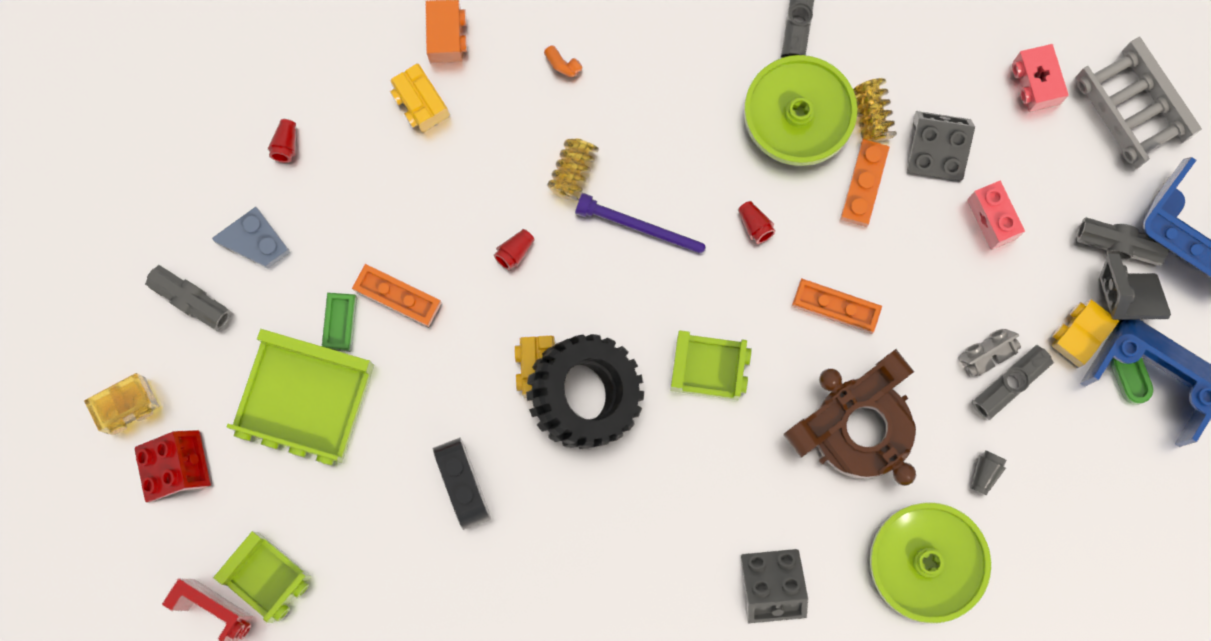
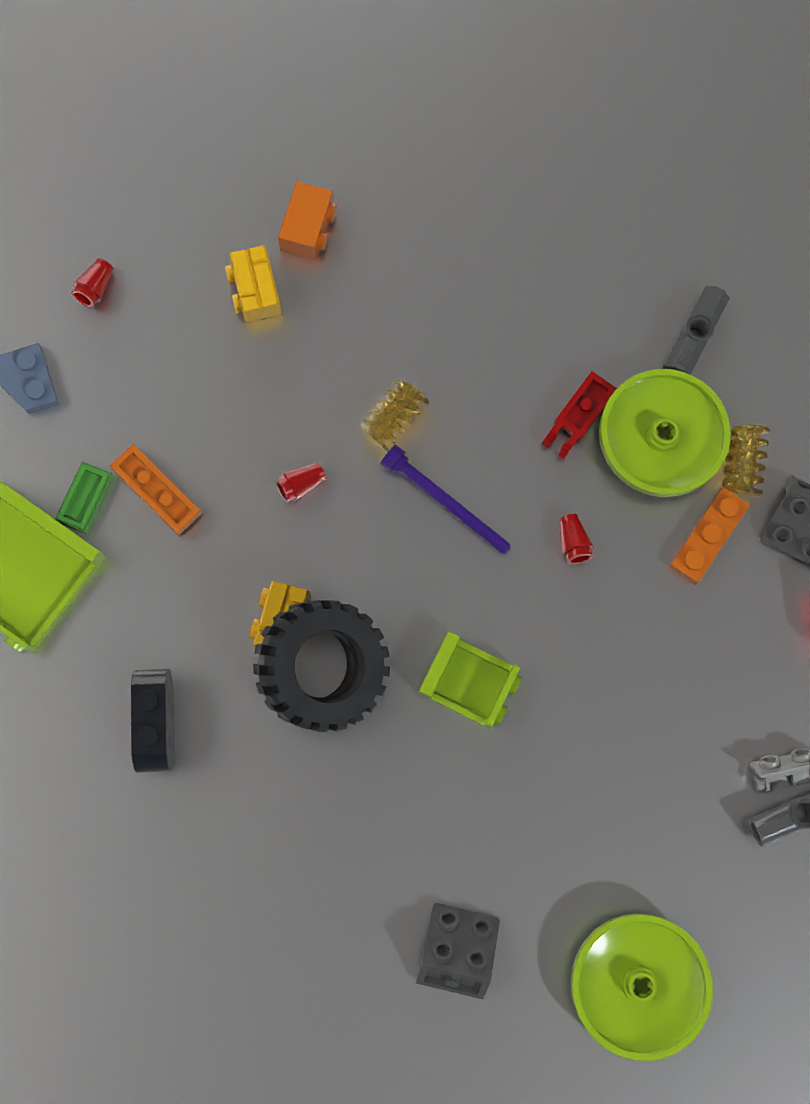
camera: 10 degrees right, 0 degrees up
orange arm [544,45,583,77] -> none
reddish brown piece [783,349,916,486] -> none
orange tile [792,278,882,334] -> none
dark grey cone [971,450,1007,496] -> none
none -> red hinge [541,371,617,460]

